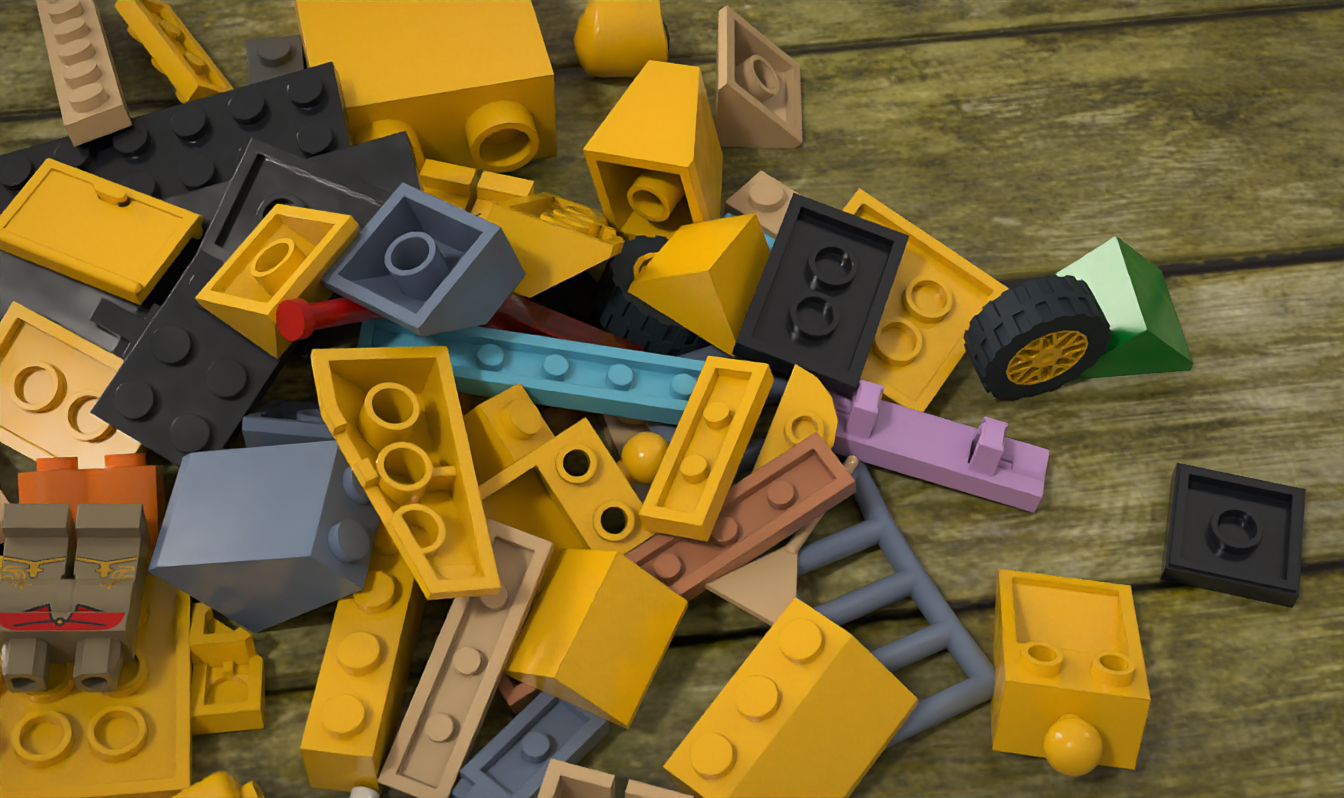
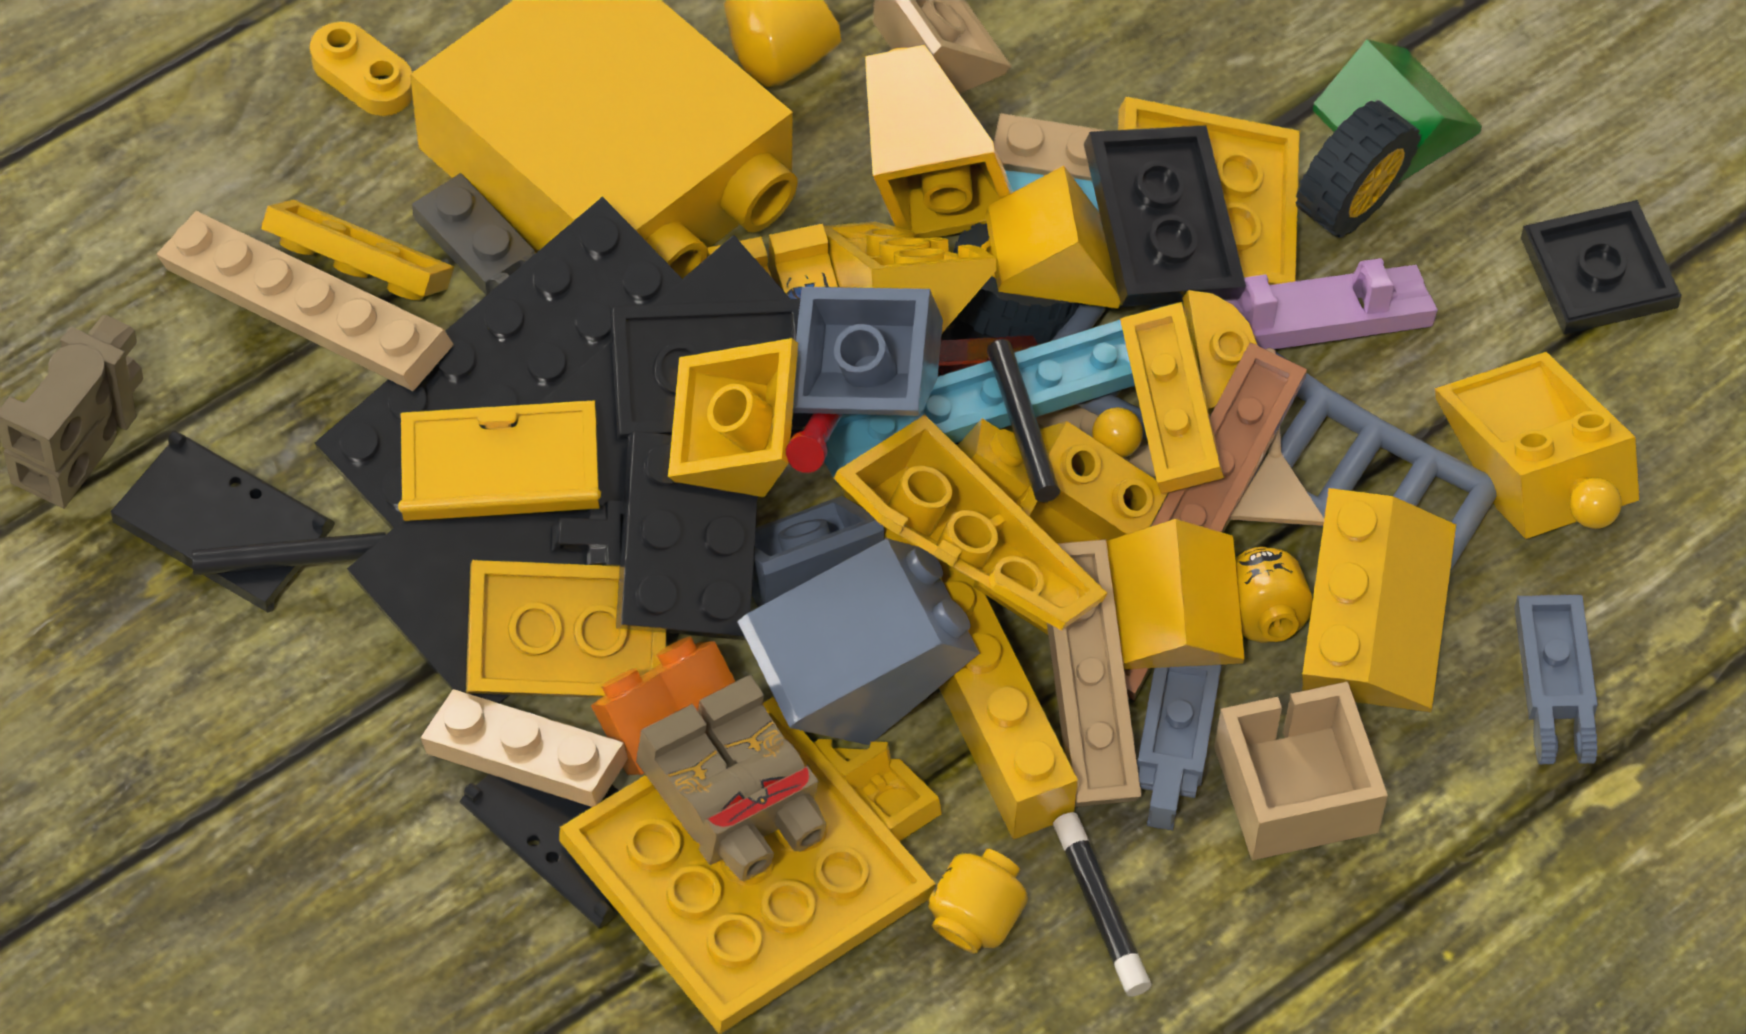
camera: 30 degrees left, 5 degrees up
none -> black bar [987,339,1060,502]
none -> yellow head [1235,547,1313,643]

